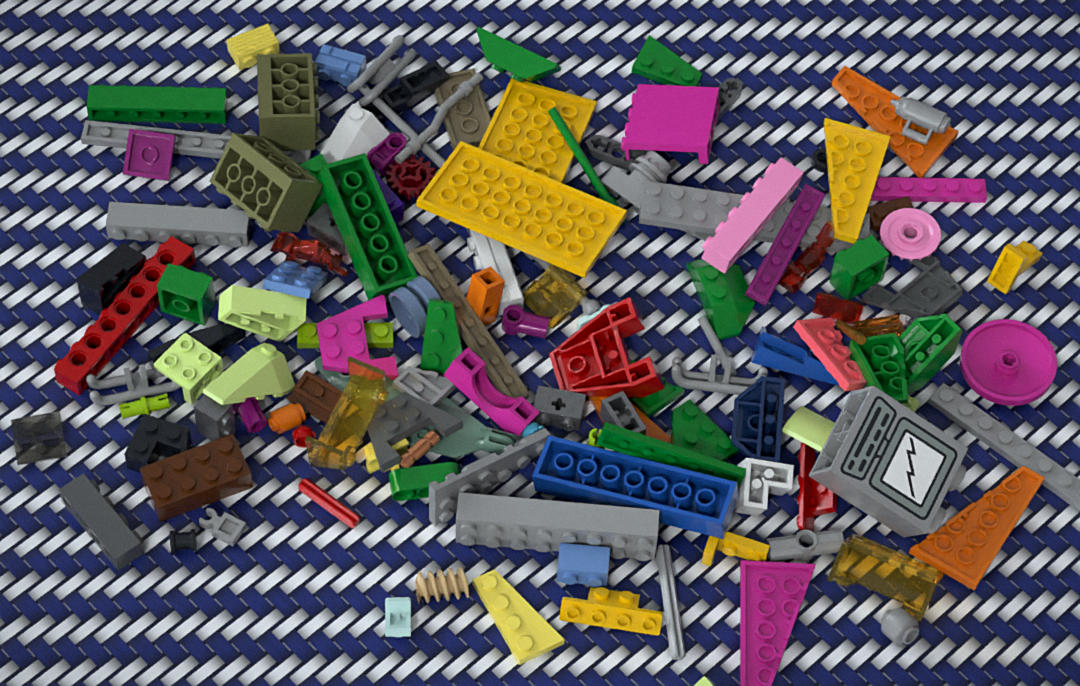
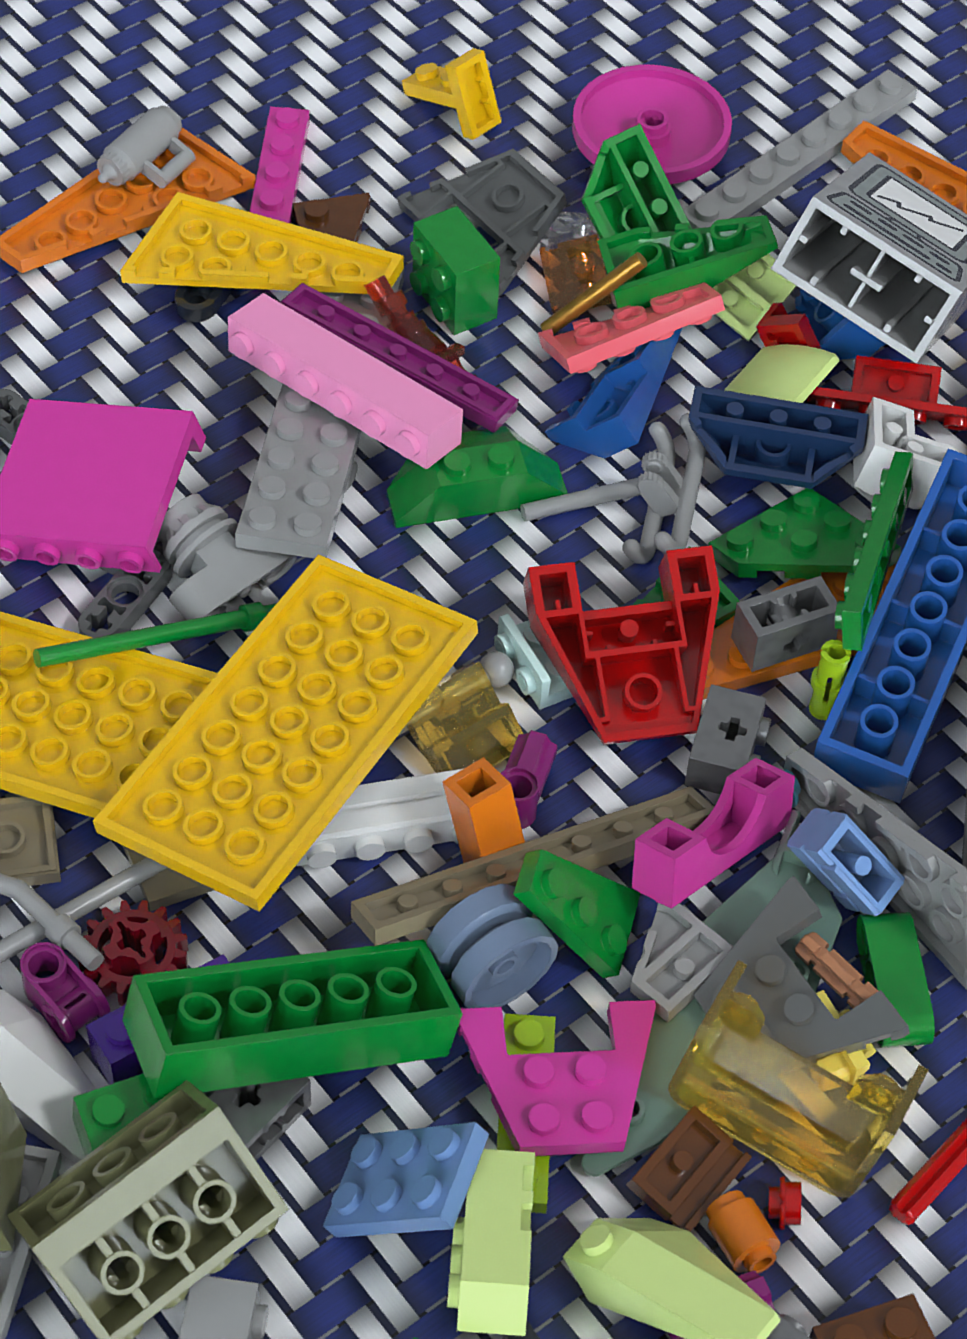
camera: 85 degrees left, 5 degrees down
clear red piece [270,232,348,278] -> none
clear red hinge [812,292,864,326] -> none
bright pink gear [880,208,941,261] -> none
none -> medium blue brick [787,808,905,916]

